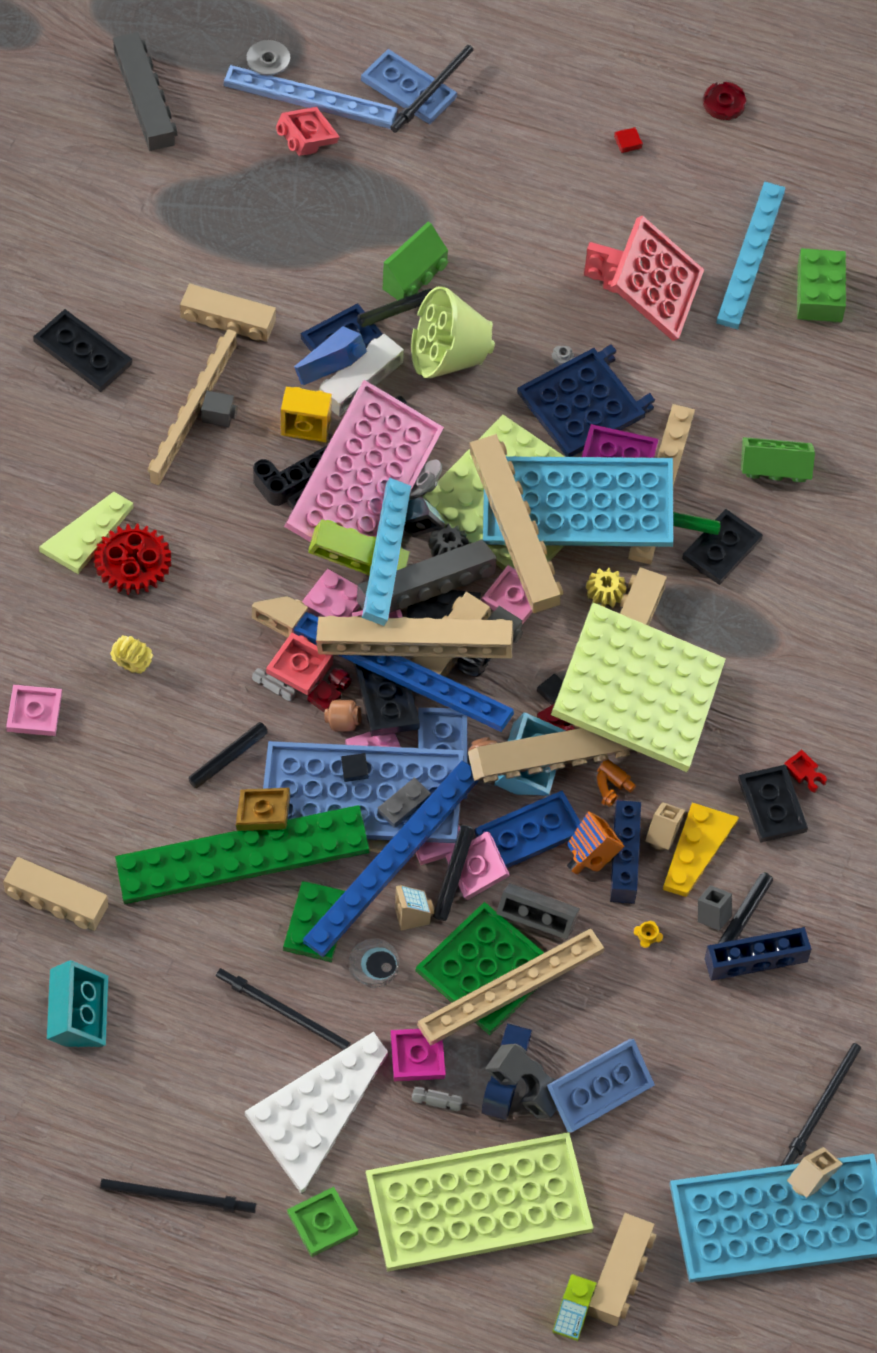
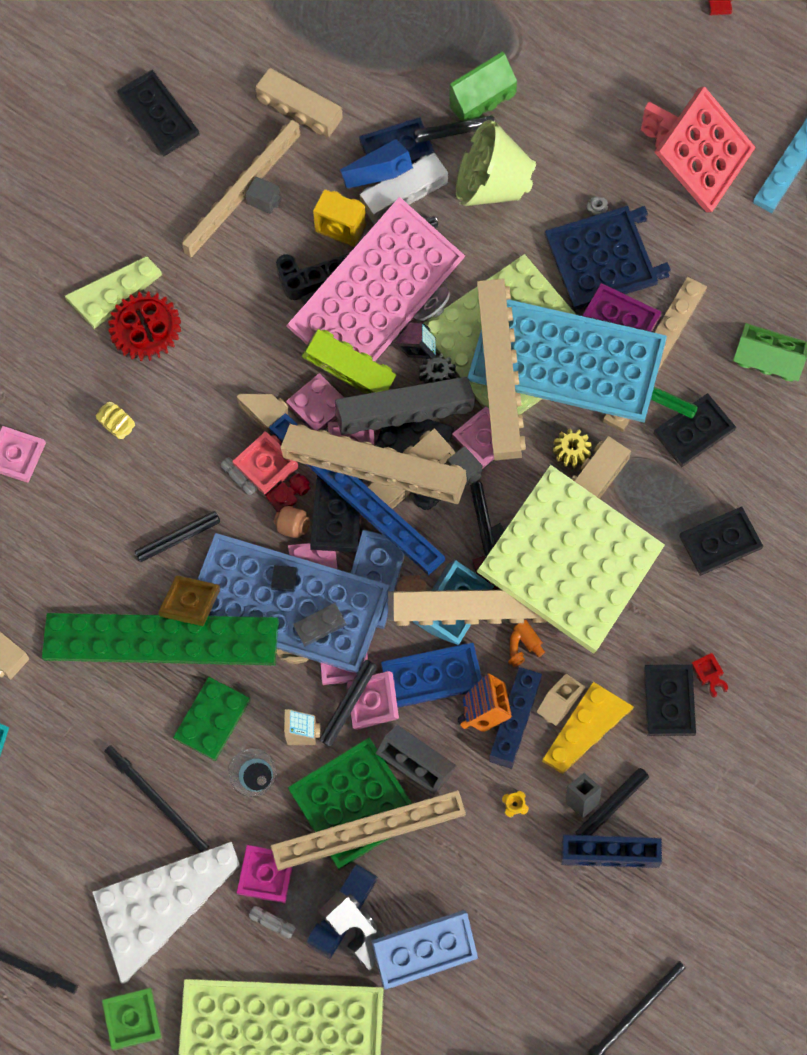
camera: 20 degrees right, 10 degrees up
blue plate [303,760,479,957] -> none
medium azure plate [362,478,411,626] -> none
none -> black axle [470,481,495,559]
none -> black plate [679,506,763,576]

